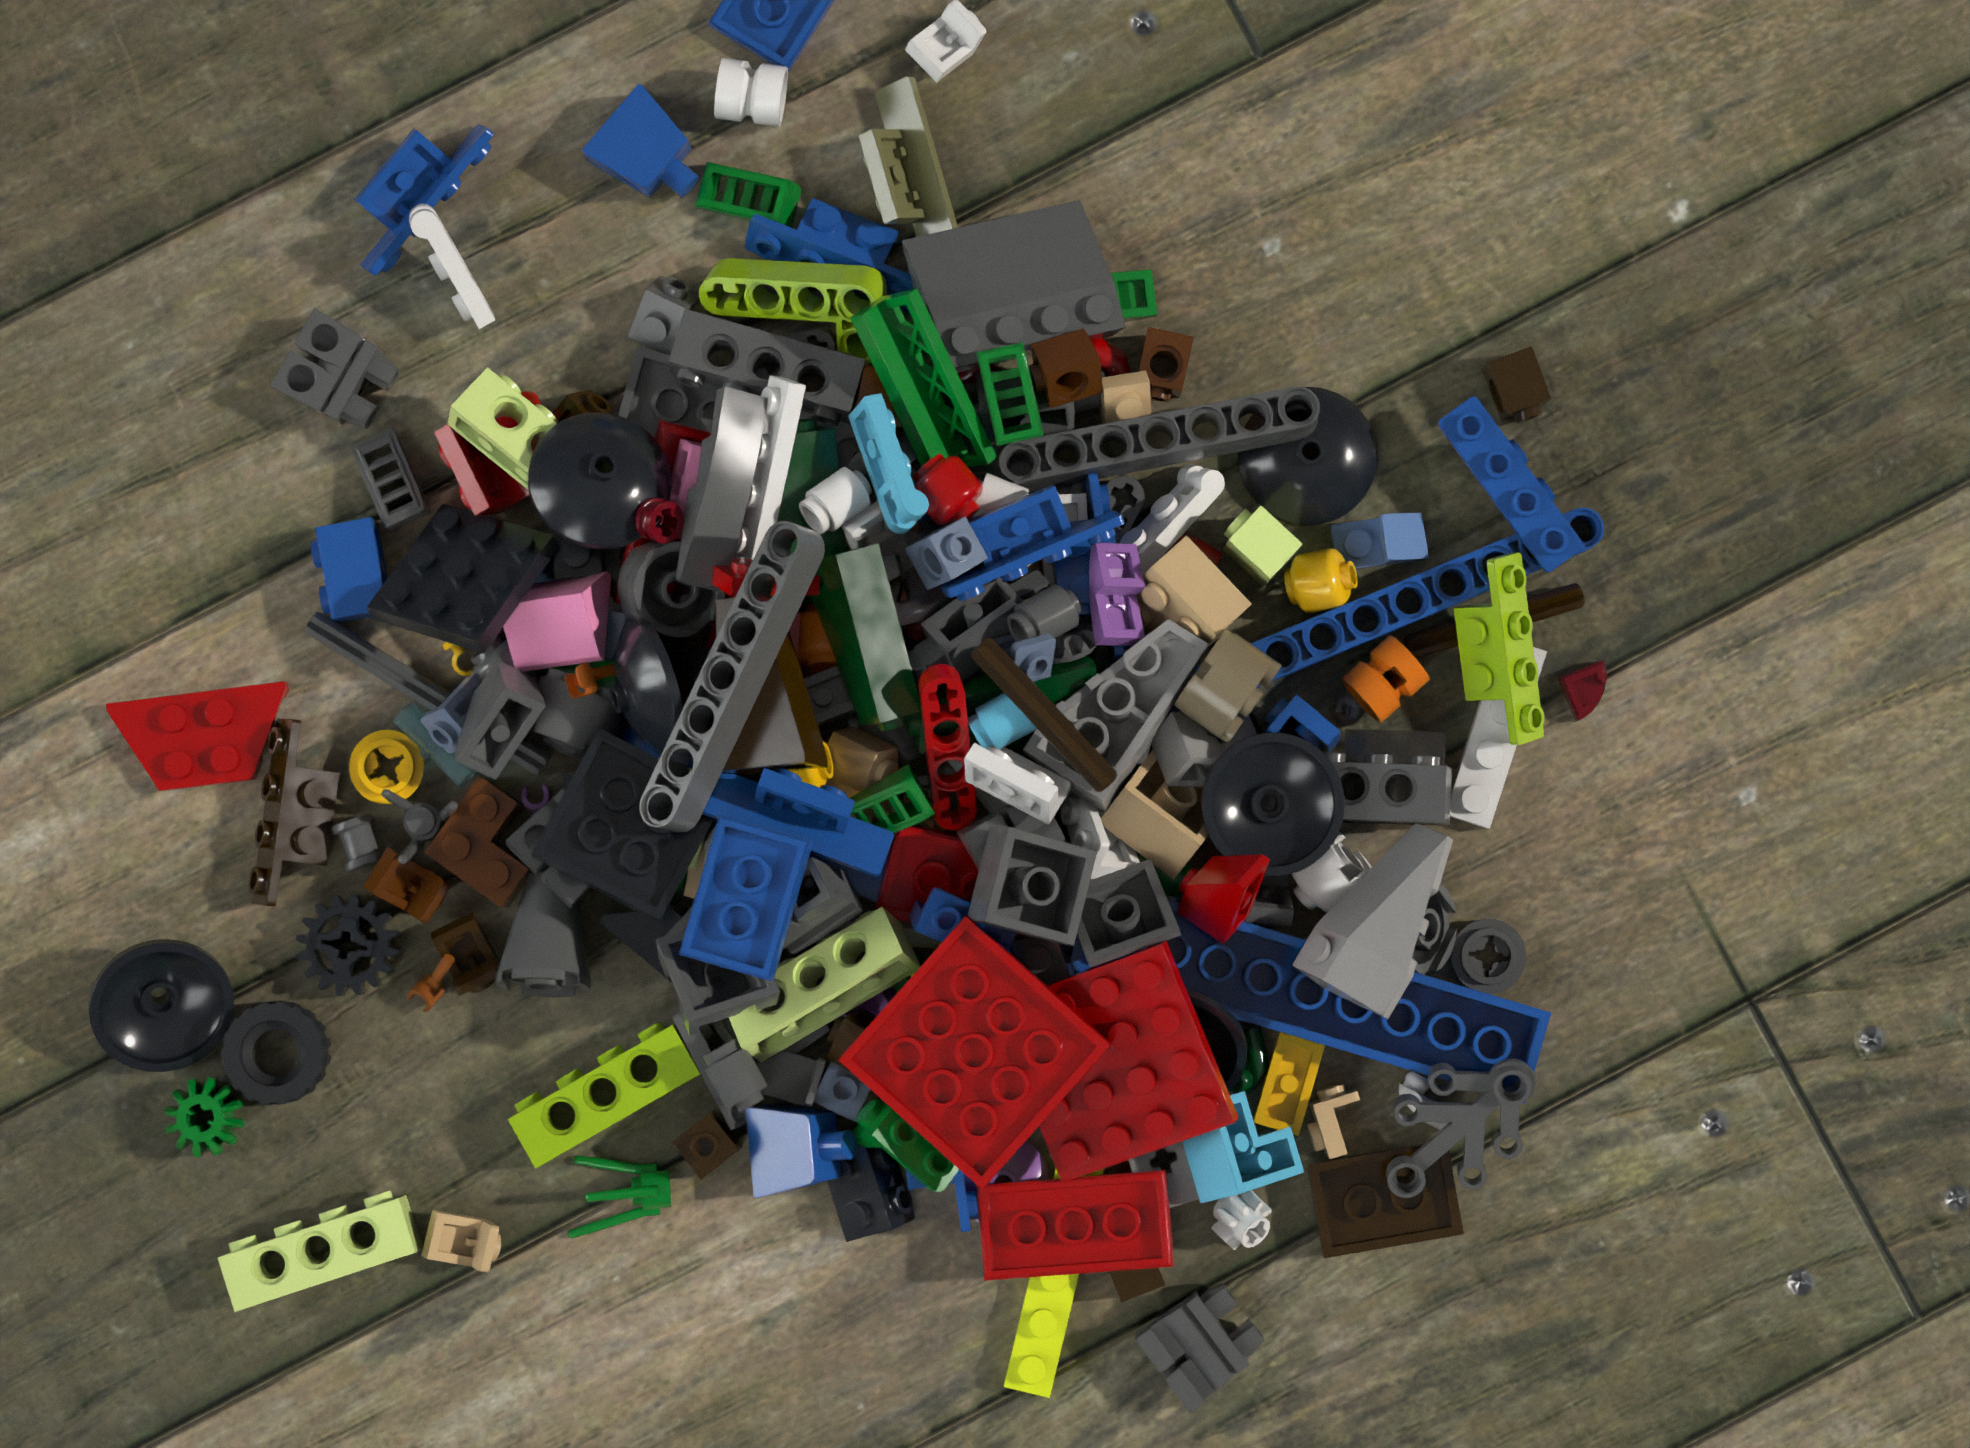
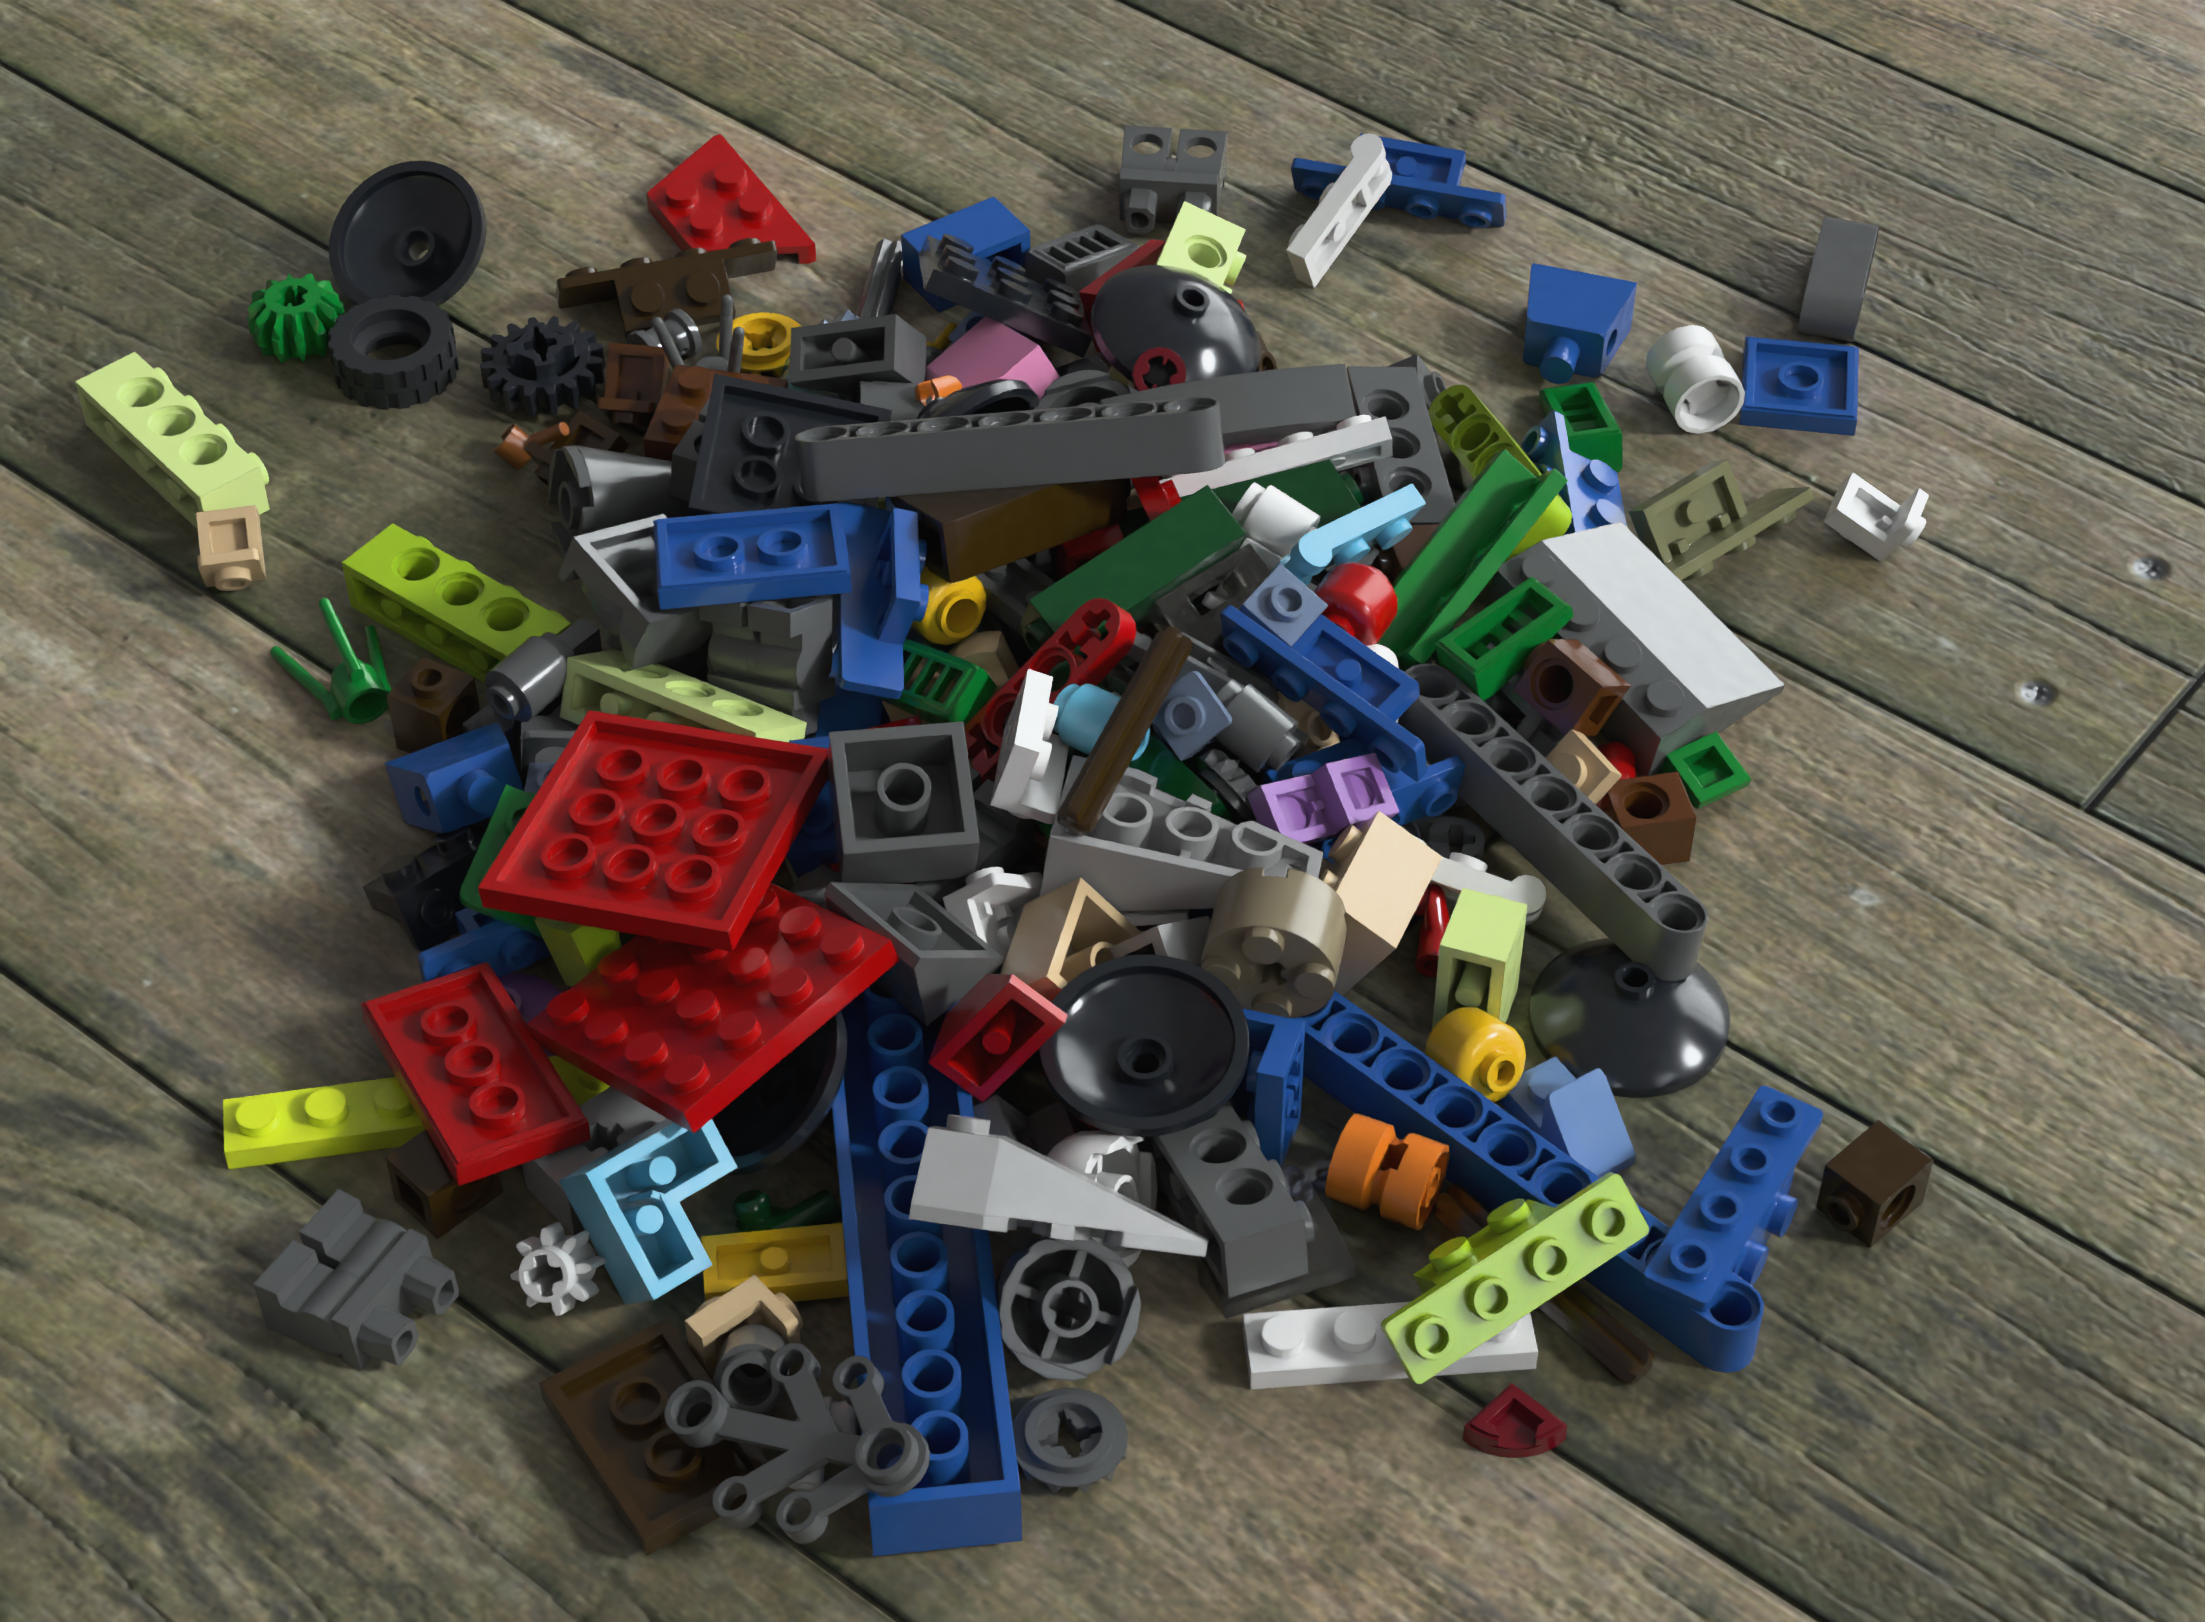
camera: 65 degrees right, 40 degrees down
none -> dark grey brick [714,1324,790,1414]

